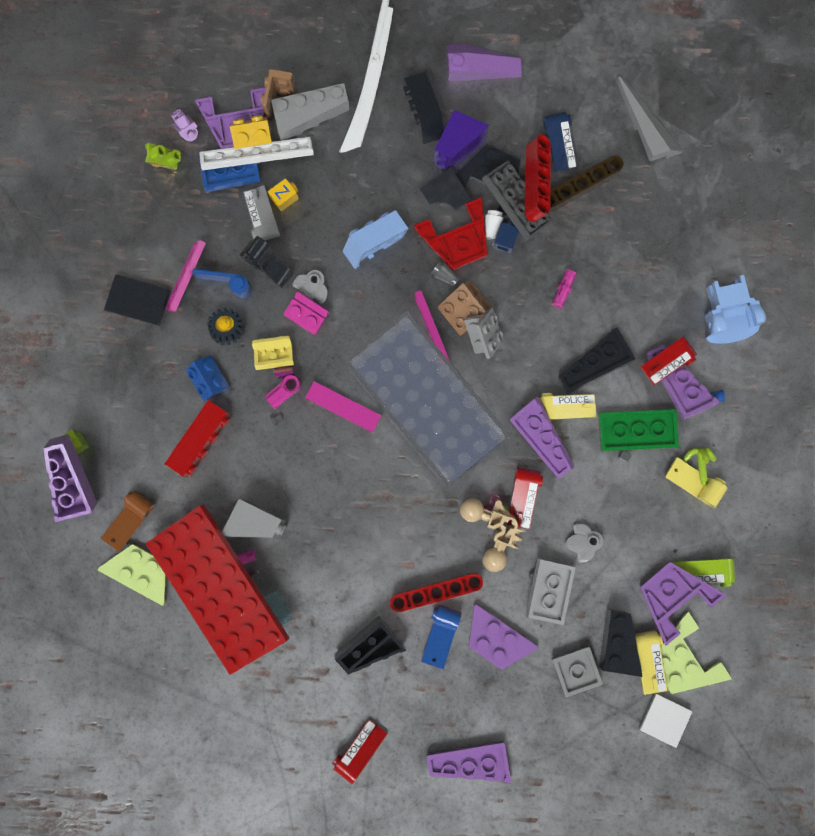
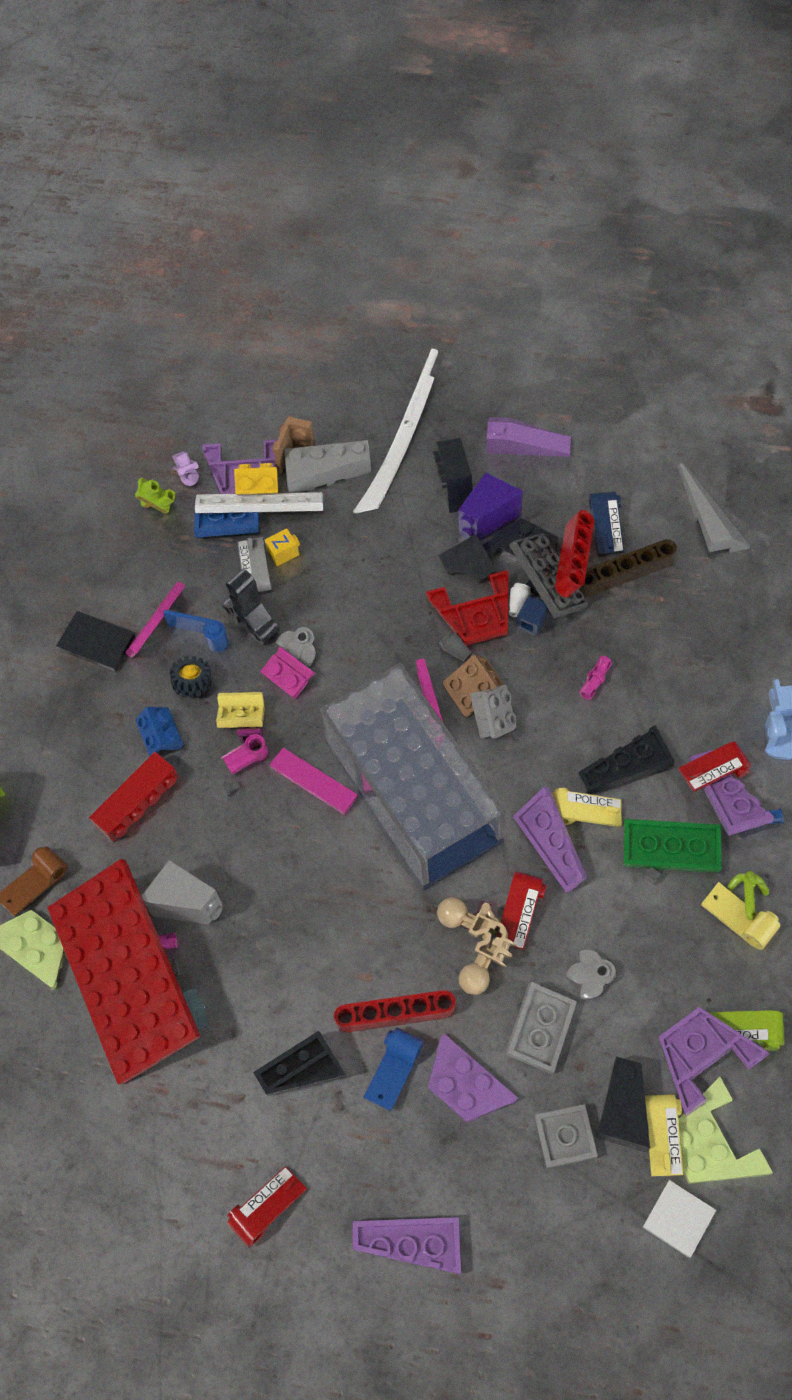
camera: 10 degrees right, 20 degrees down
light blue wedge [342,210,408,269] -> none

